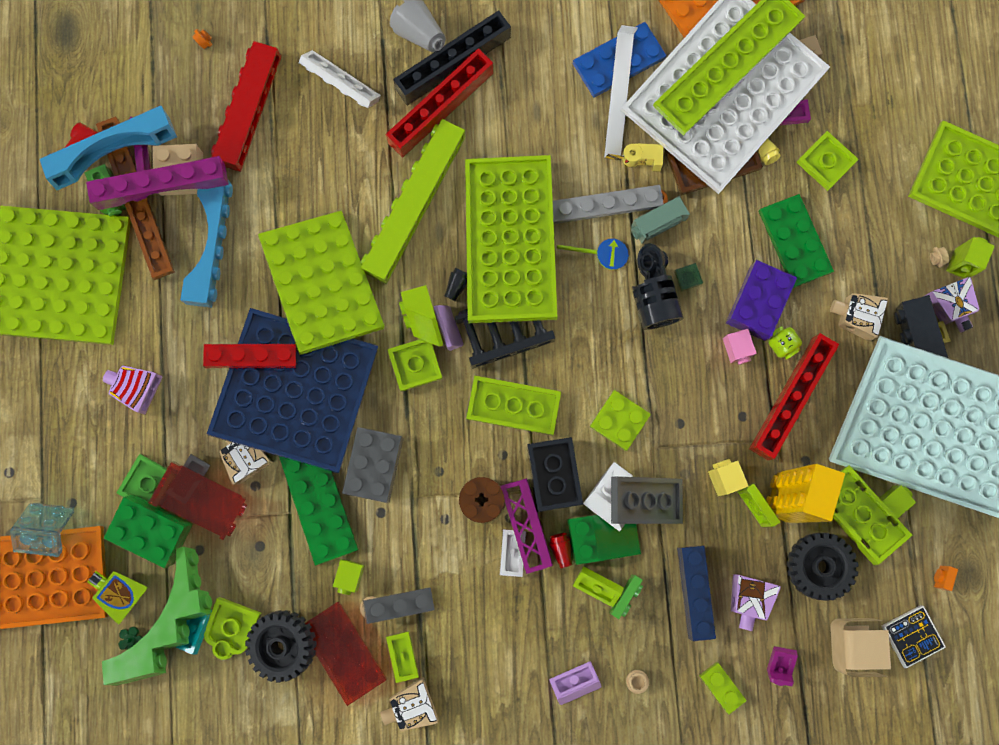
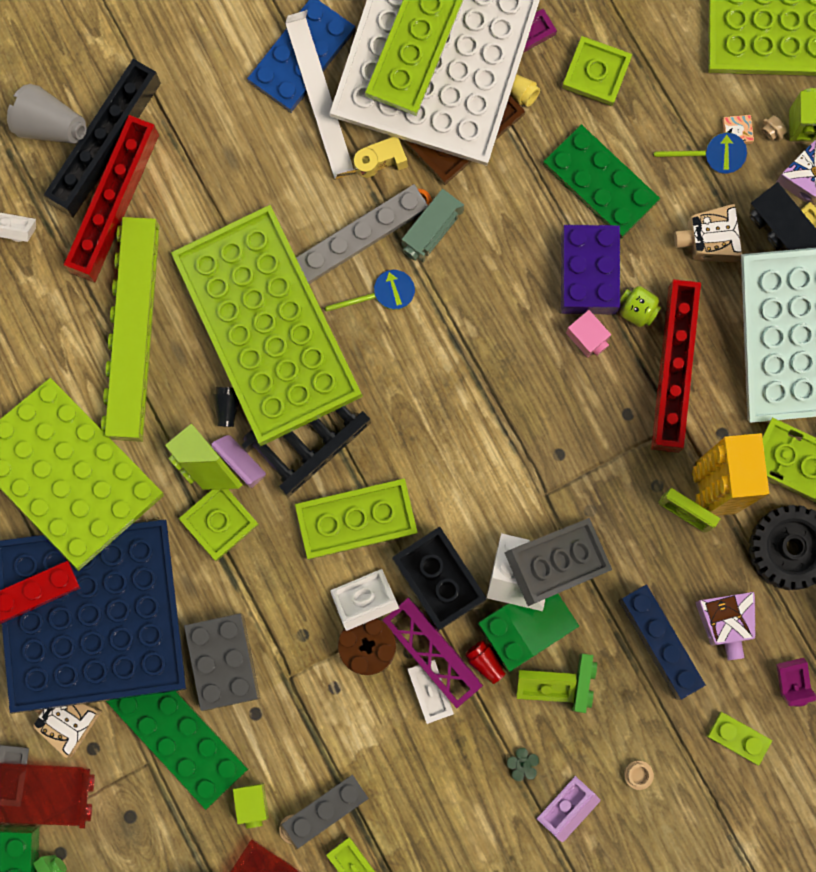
camera: 20 degrees left, 0 degrees up
lime plate [590,390,651,451] -> none
black cylinder [632,243,684,330] -> none
clear green plate [674,263,703,292] -> none
light yellow brick [708,459,749,496] -> none
none -> white tile [330,569,399,631]
none -> dark green plant [506,748,539,781]
none -> blue piece [653,132,747,174]
none -> tile [722,115,754,144]

